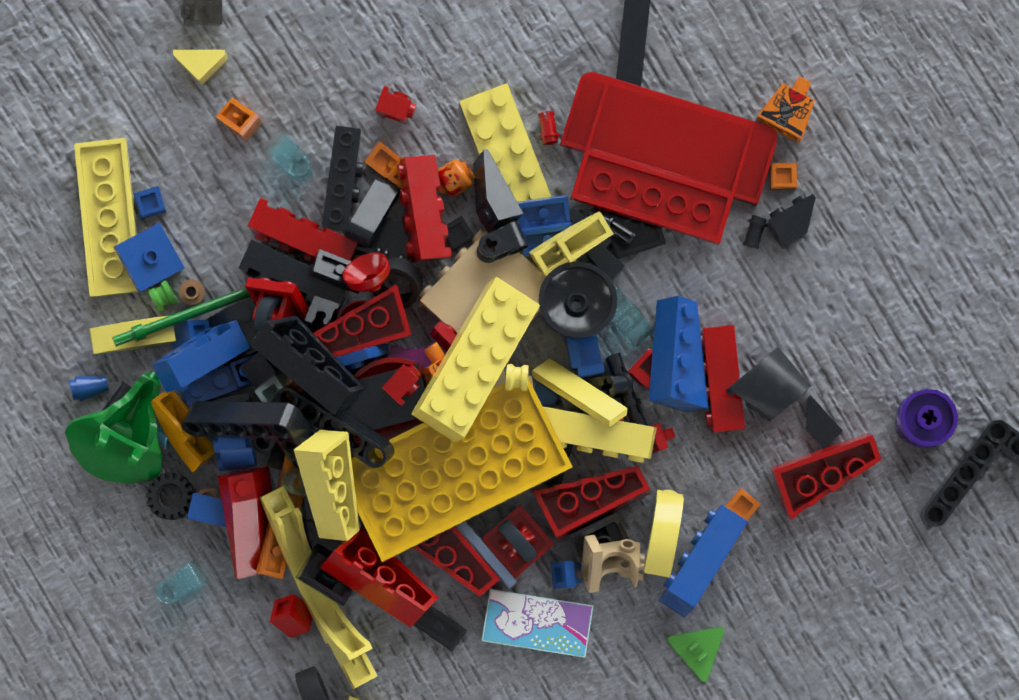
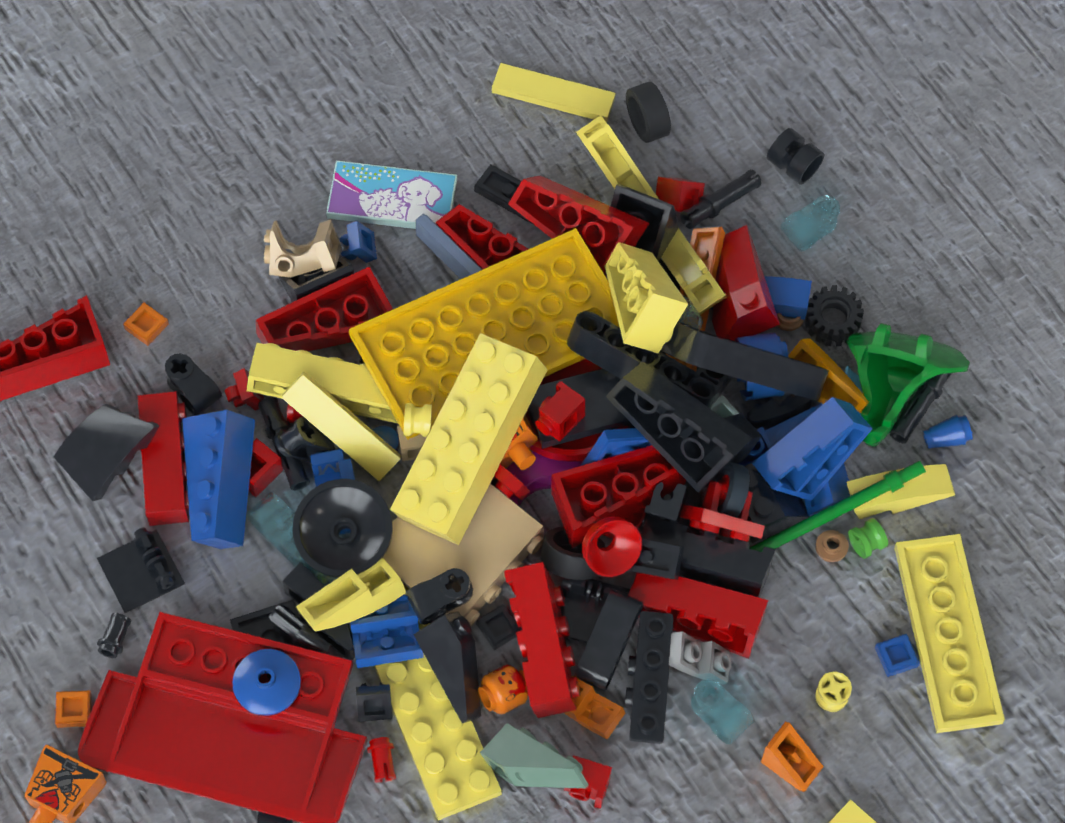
camera: 175 degrees right, 20 degrees down
blue plate [113,223,185,293] -> none
red plate [481,505,554,579] -> none
light yellow arch [644,490,684,578] -> none
blue wedge [658,504,748,618] -> none
bright green piece [667,627,724,682] -> none
black slope [766,193,816,250] -> none
black tile [805,395,843,448] -> none
none -> black hinge [97,527,185,613]
none -> black piece [165,353,222,416]
none -> blue dish [233,649,301,716]
none -> black tile [356,682,392,722]
none -> sand green slope [480,723,589,789]
none -> light grey slope [669,631,731,684]
none -> black pin [680,170,761,229]
none -> black wheel [766,128,825,185]
none -> light yellow wheel [815,671,852,712]

